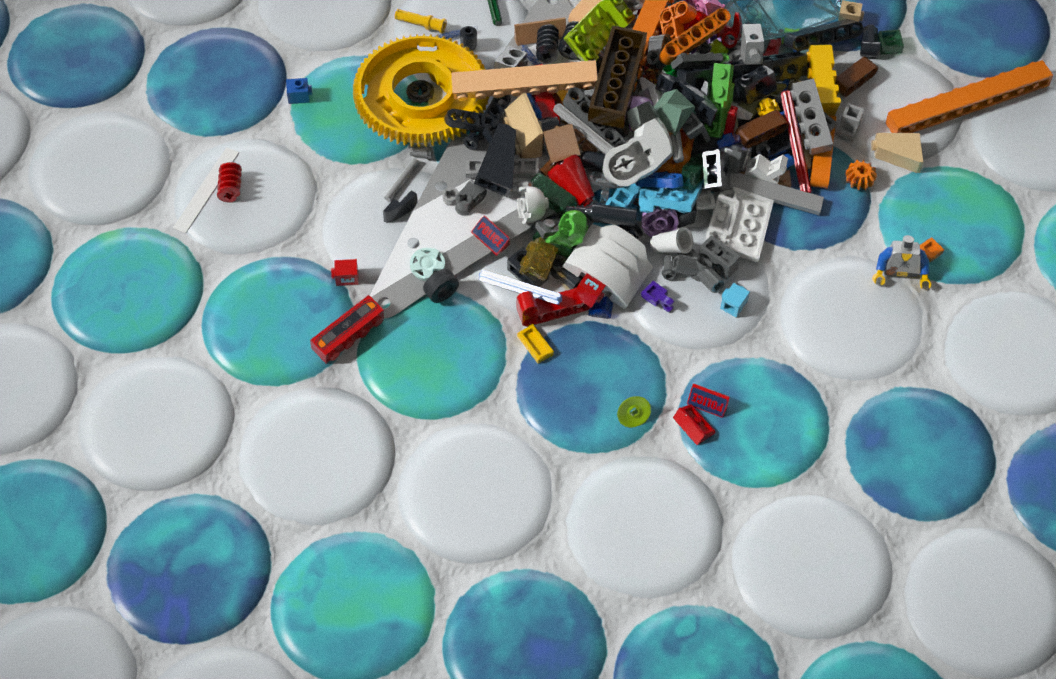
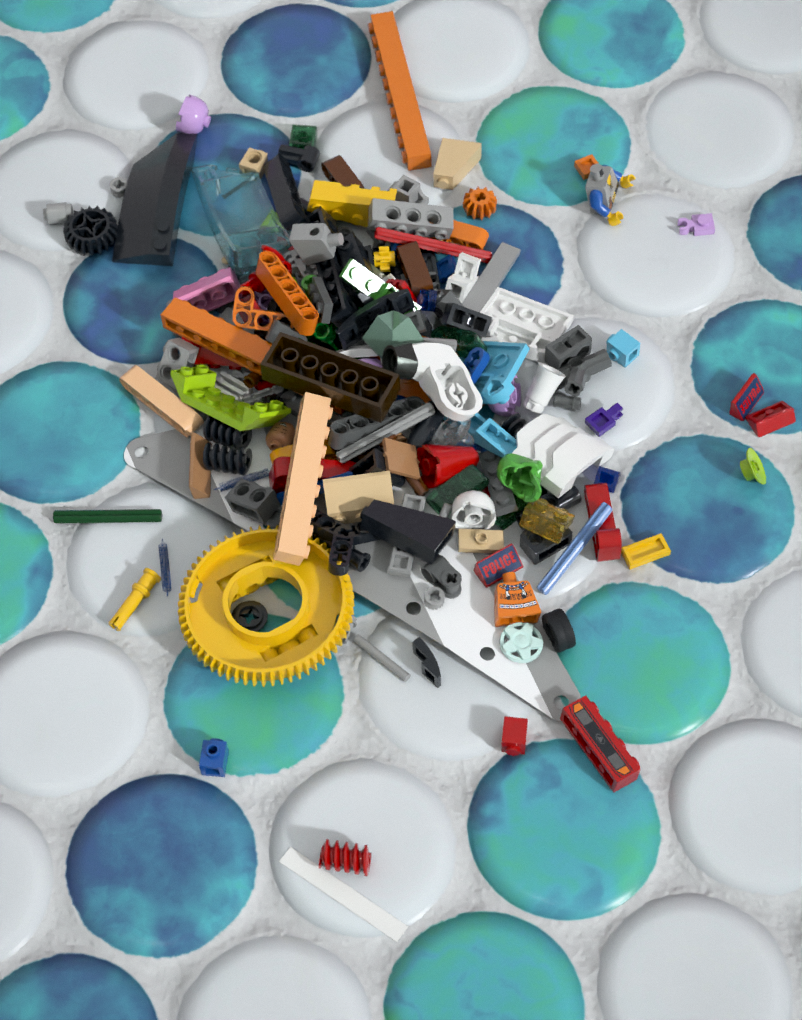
camera: 75 degrees left, 0 degrees up
black brick [460,26,477,51] -> none
black piece [566,204,637,227] -> none
red brick [572,273,606,308] -> none
none -> tan plate [458,529,504,554]
none -> orange torso [494,572,541,627]
none -> lavender plate [677,213,715,236]

